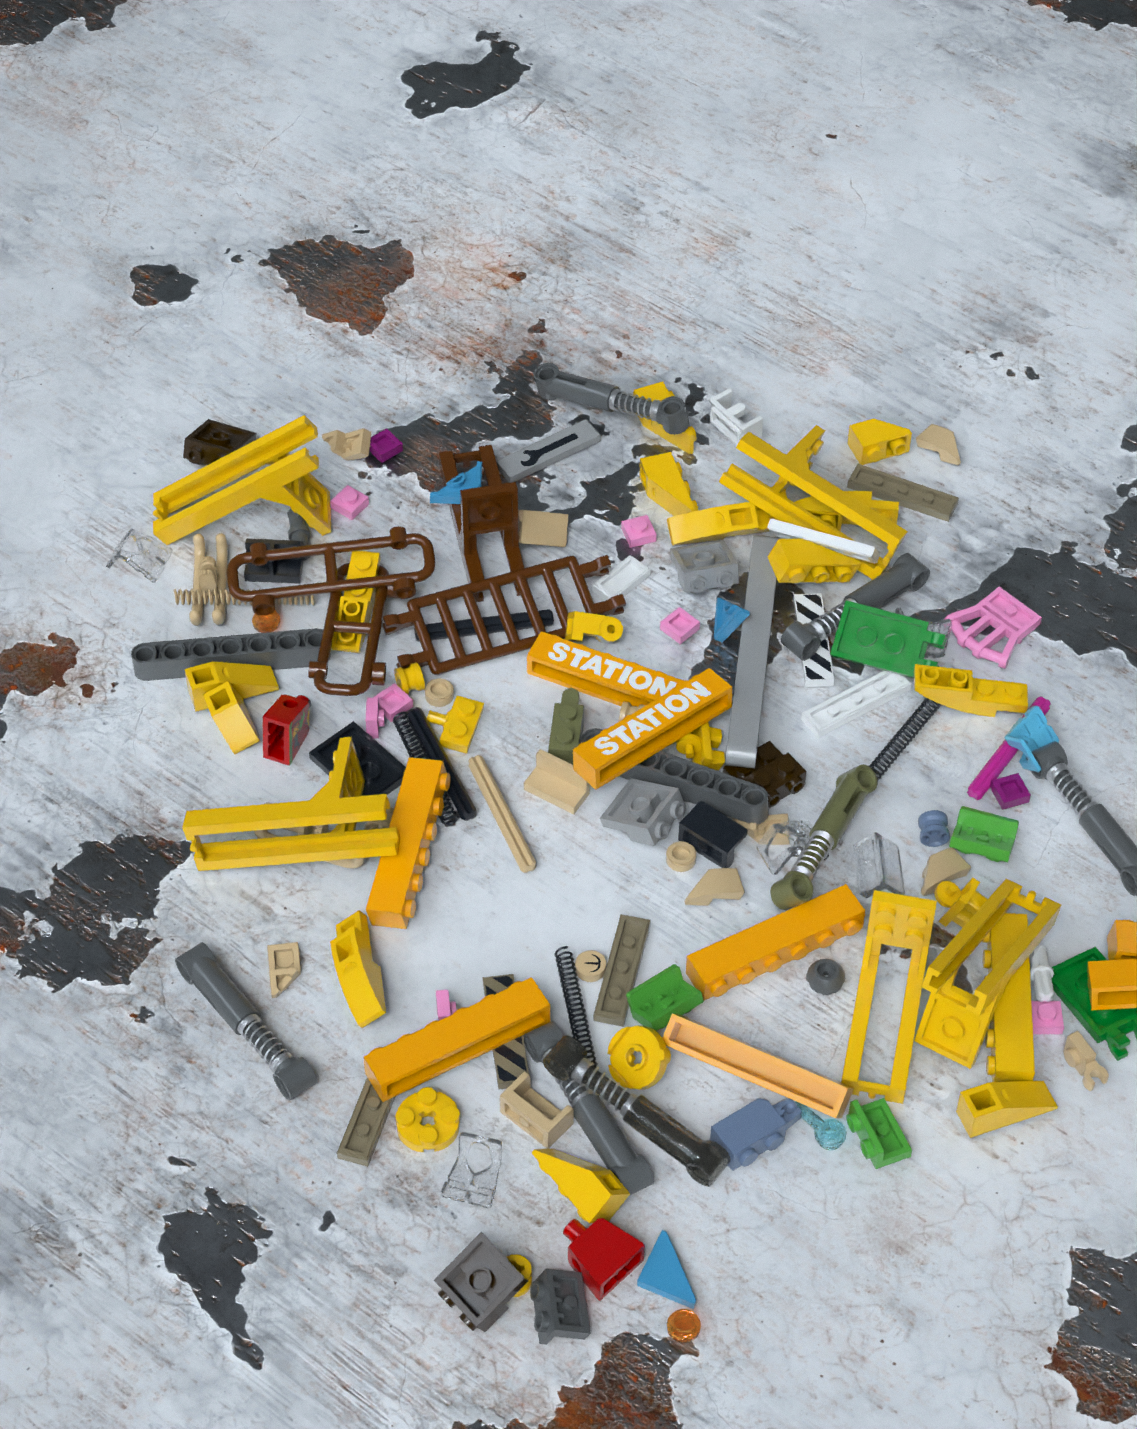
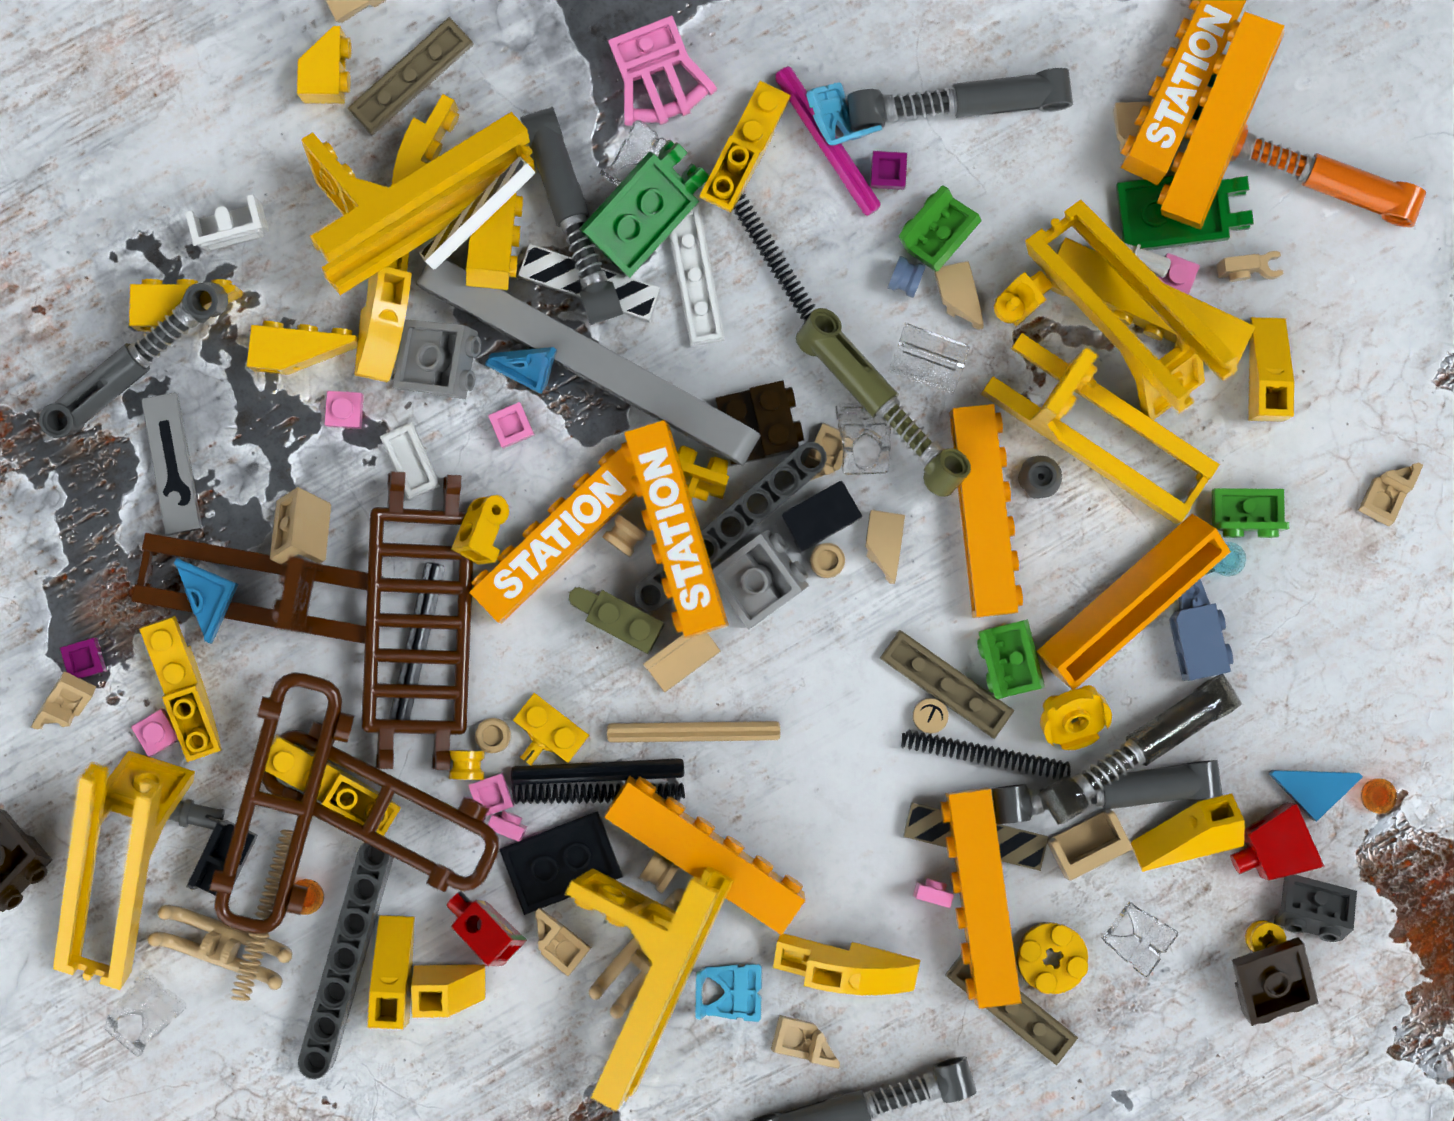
camera: 70 degrees left, 35 degrees up
none -> yellow slope [139,615,221,762]
none -> tan slope [535,908,591,976]
none -> medium azure piece [695,964,762,1022]
none -> tan slope [1358,463,1423,527]

